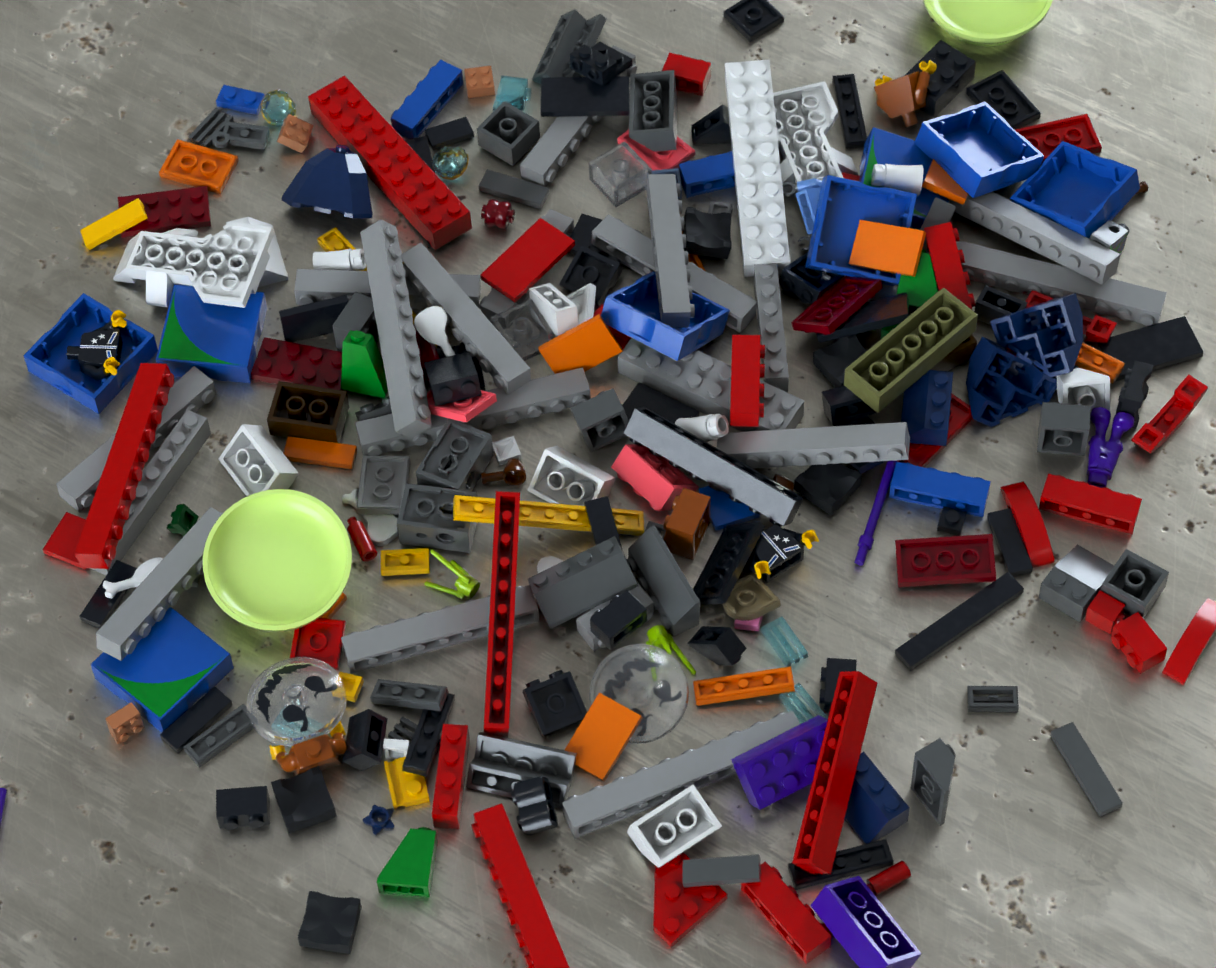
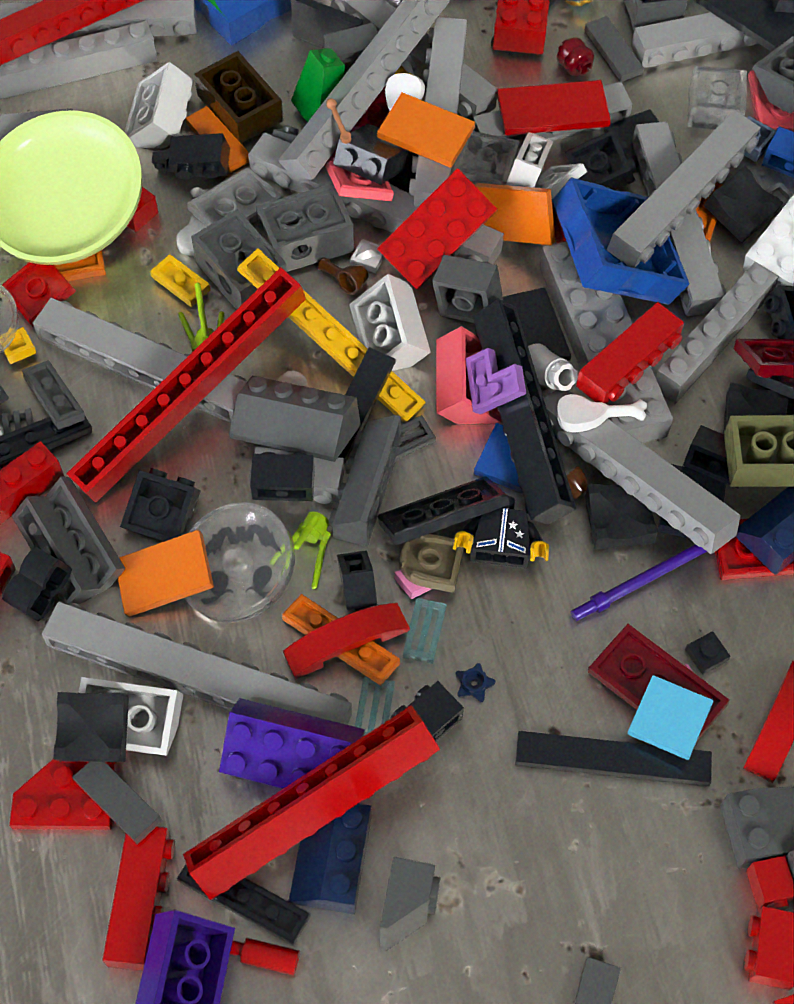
camera: 40 degrees right, 5 degrees up
dark green tile [167,504,199,536] -> none
dark red plate [251,337,342,390] -> none
red cylinder [347,516,378,562] -> none
dark orange brick [663,488,711,560] -> none
blue brick [889,462,991,518] -> none
dark grey tile [967,686,1019,712] -> none
black tile [987,508,1033,577] -> none
none -> black brick [53,692,129,762]
none -> black hinge [152,133,230,180]
none -> red slope [283,603,410,679]
none -> nougat hinge [326,98,351,144]
none -> orange tile [377,92,475,168]
none -> red brick [377,168,498,290]
none -> dark blue plate [456,663,496,702]
none -> medium lavender plate [465,348,526,414]
none -> white piece [557,394,647,432]
none -> medium azure tile [628,675,713,760]

